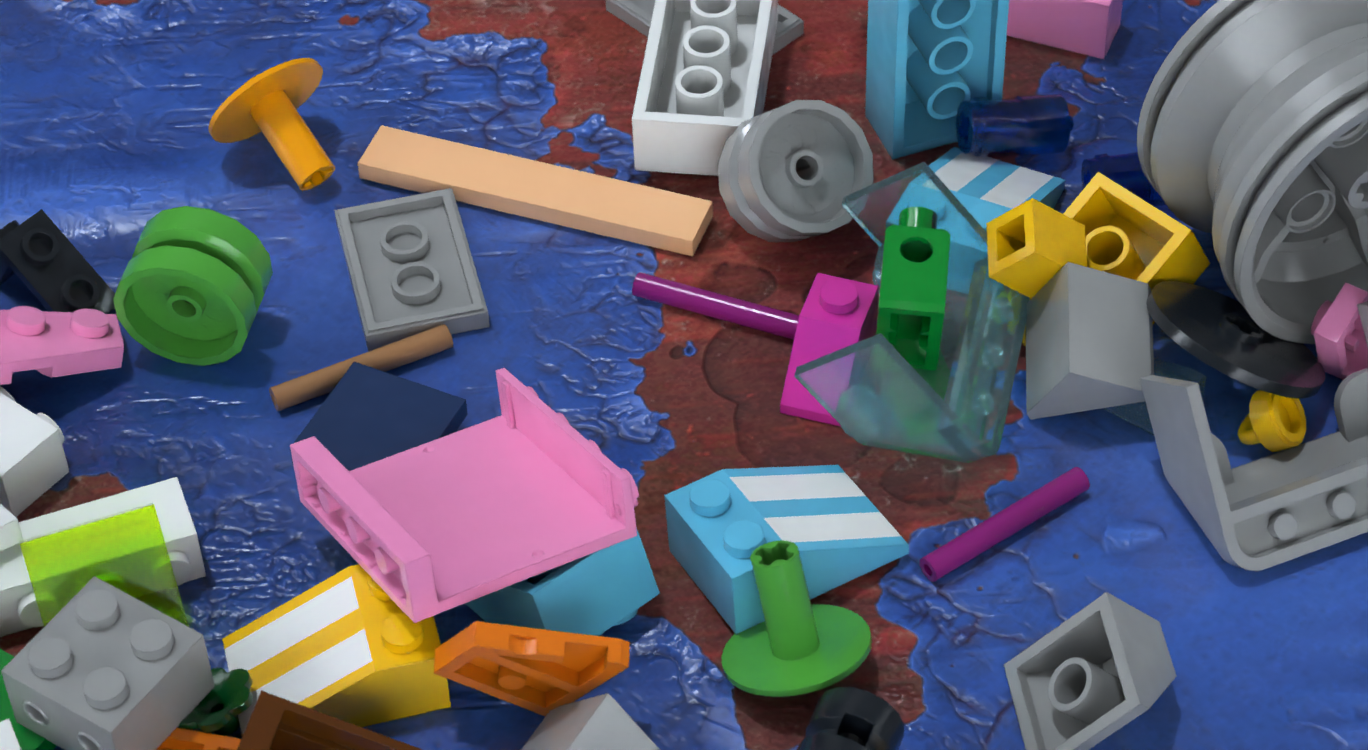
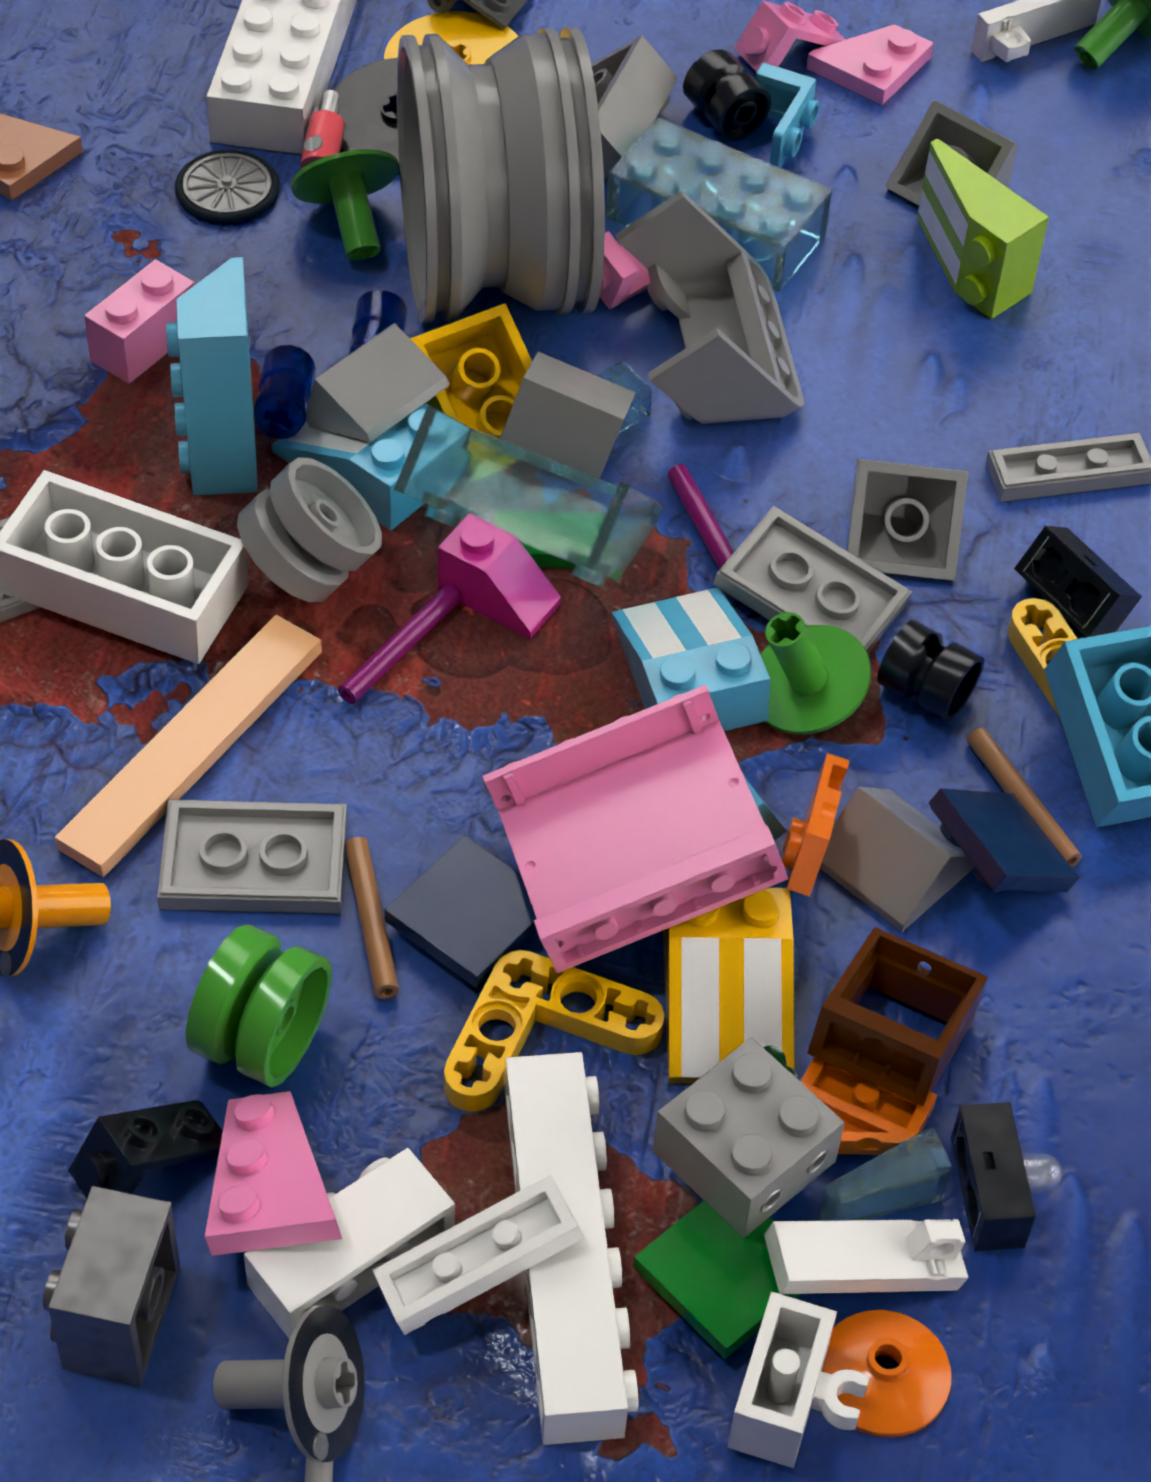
camera: 80 degrees left, 5 degrees up
clear neon green tile [19,503,189,627] -> none
green torso [873,207,950,371] -> none
yellow brick [986,198,1087,299] -> none
black piece [1146,281,1325,398] -> none
yellow tile [1237,390,1306,452] -> none
none -> light grey slope [305,323,450,442]
none -> yellow beam [444,950,665,1112]
none -> light grey tile [713,506,912,654]

